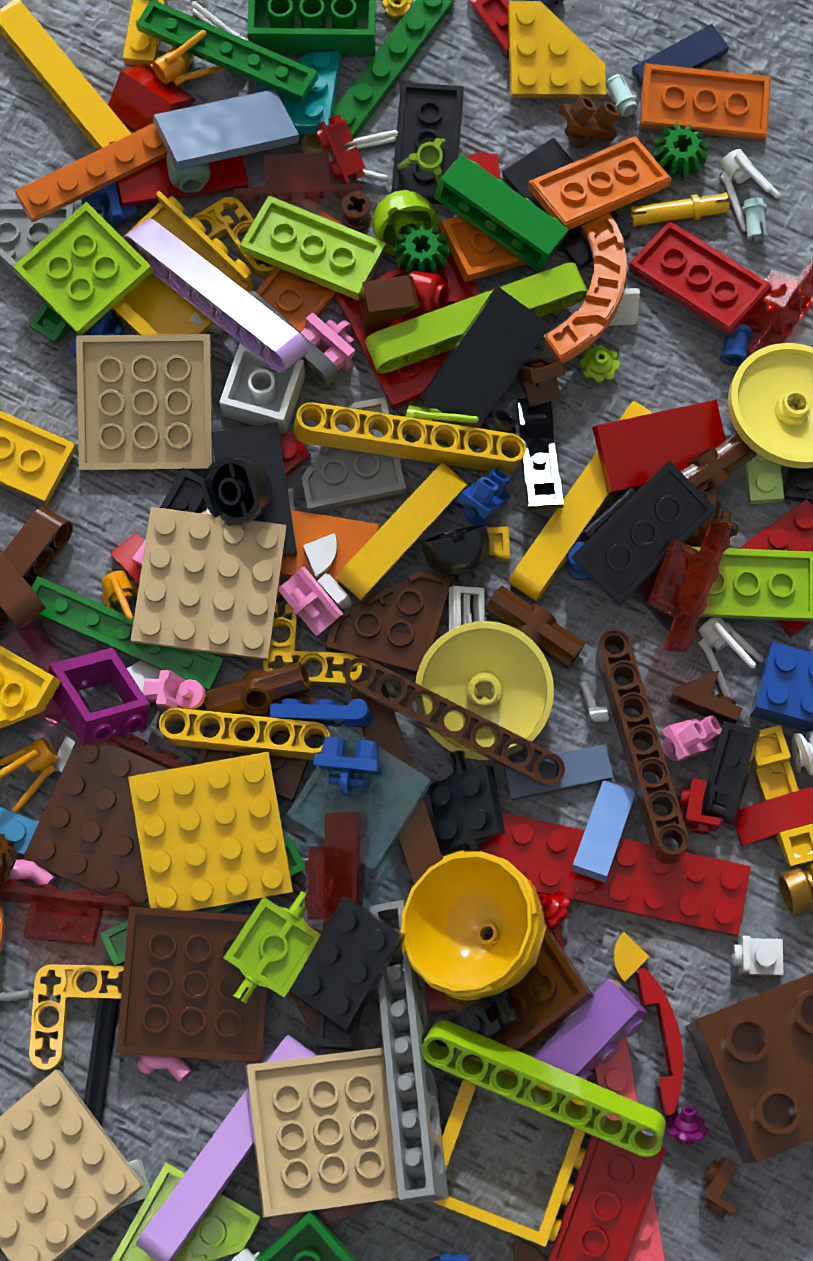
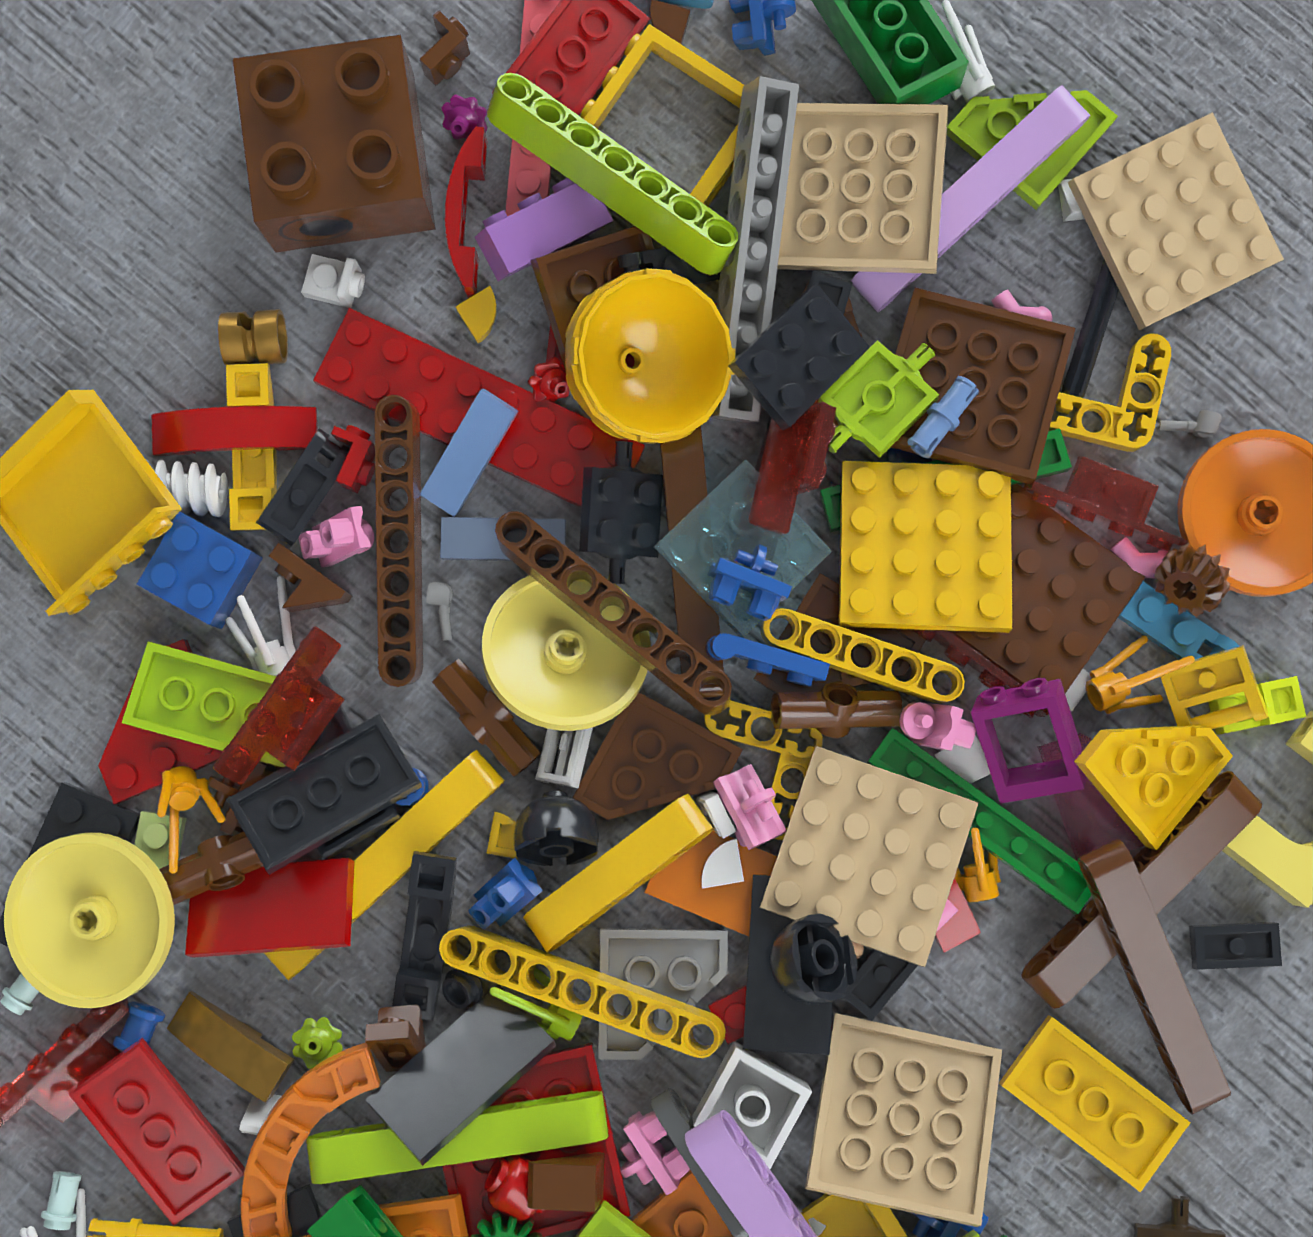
camera: 170 degrees left, 10 degrees up
none -> light orange plant [157,766,225,874]
none -> pearl gold slope [167,991,295,1102]
none -> medium blue pin [907,376,979,458]

